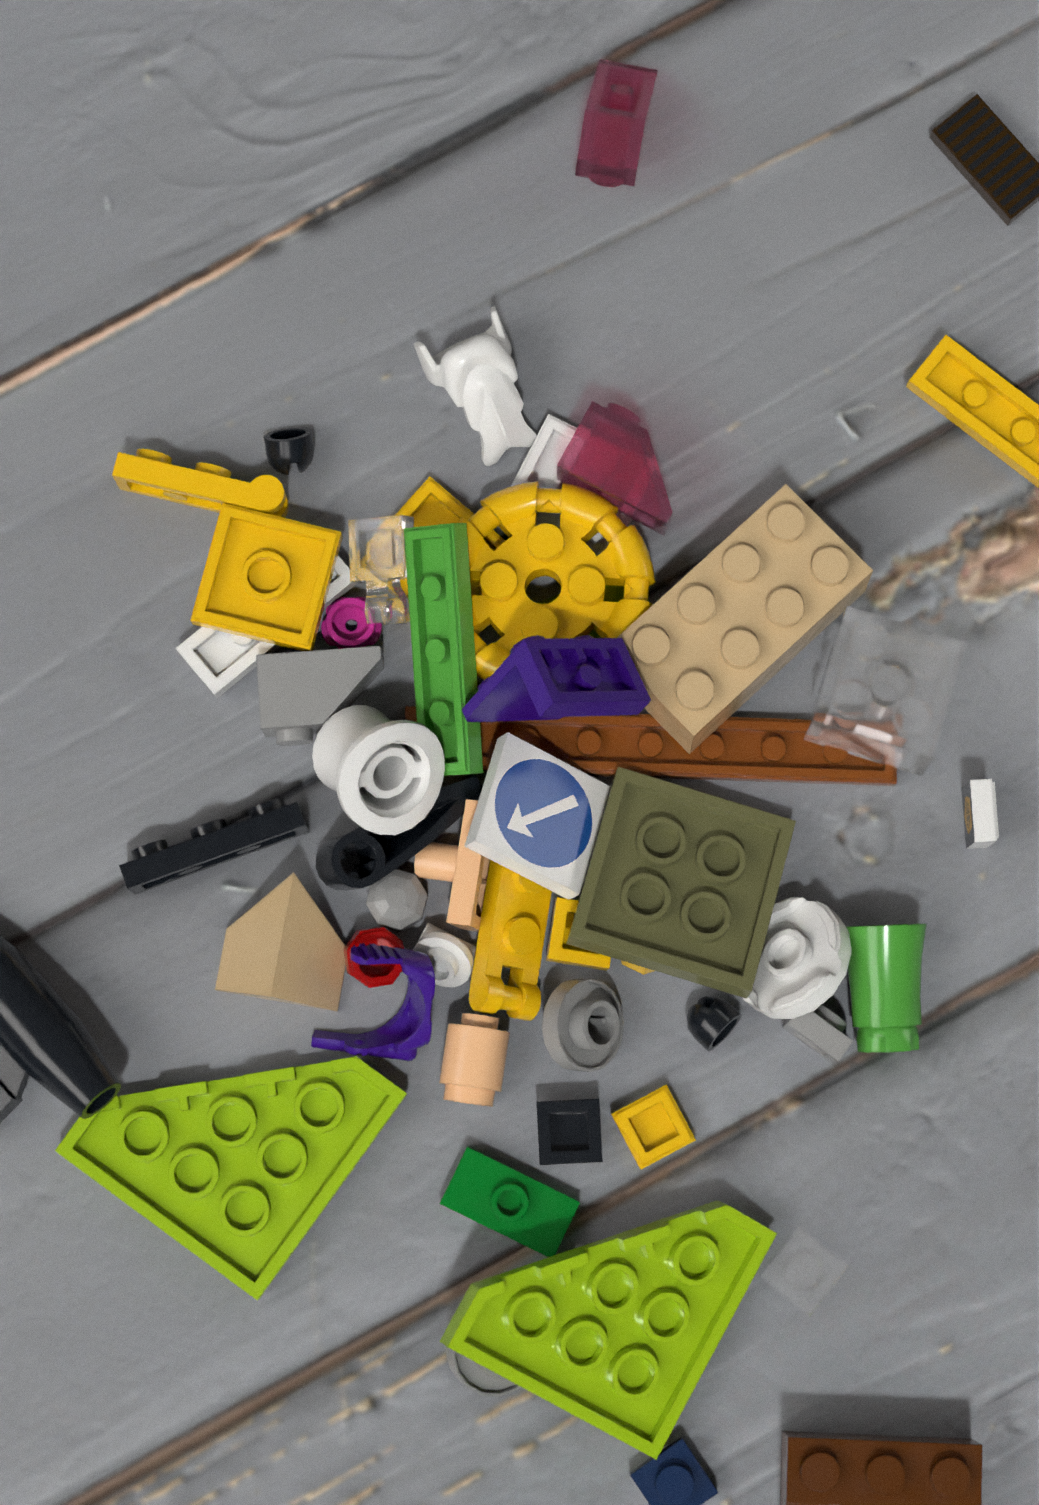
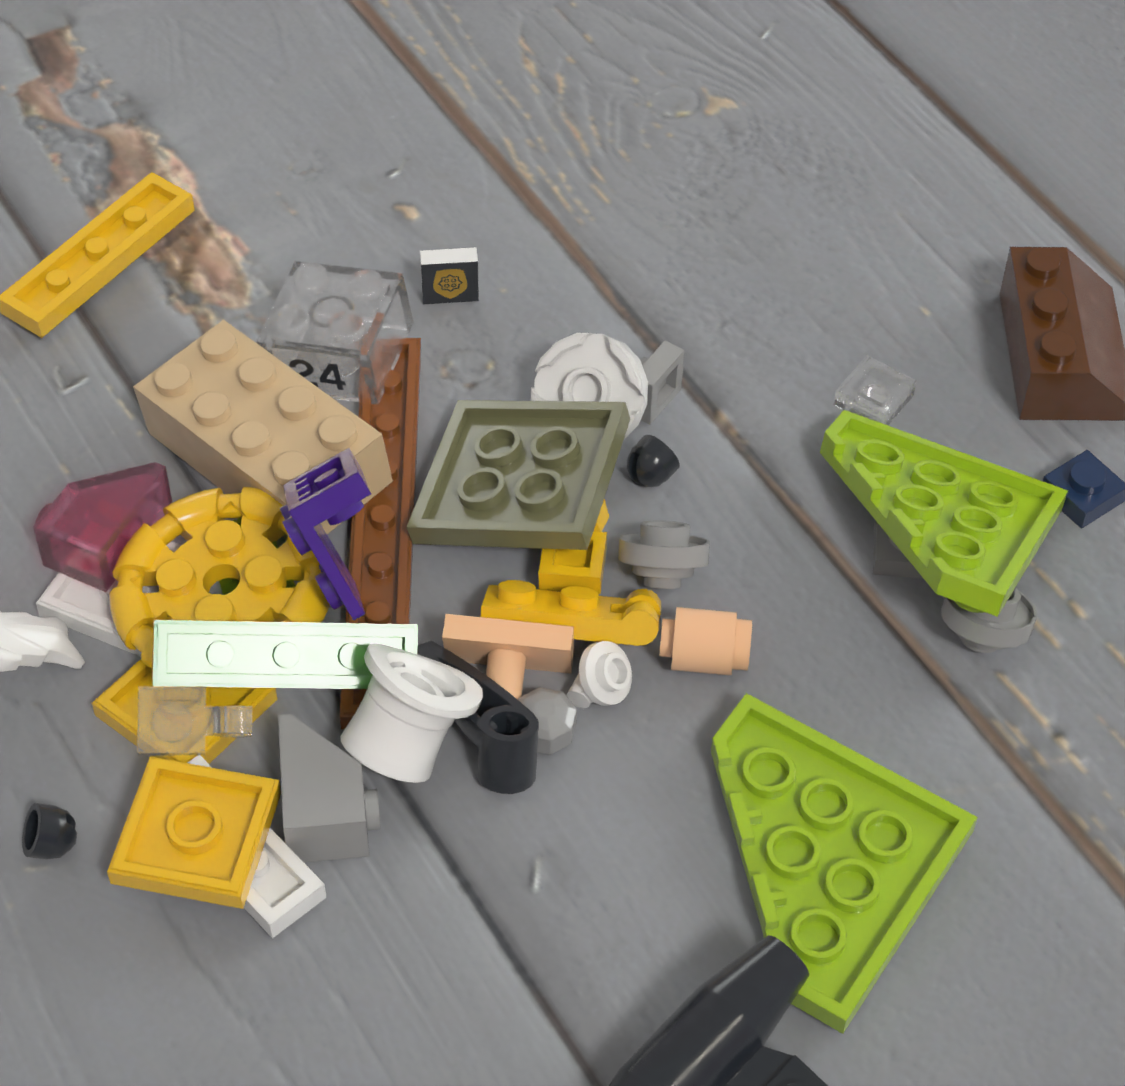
camera: 95 degrees left, 30 degrees down
yellow plate [112,449,289,518] -> none
black plate [119,798,309,895] -> none
tan slope [215,872,346,1012] -> none
dark purple helmet [311,943,435,1061] -> none
dark pink plate [321,597,382,649] -> none
red tile [343,926,404,988] -> none
green plate [439,1147,580,1257] -> none
tile [464,732,611,900] -> none
black plate [536,1099,603,1165] -> none
yellow tile [611,1085,696,1170] -> none
bright green plant [846,923,927,1053] -> none

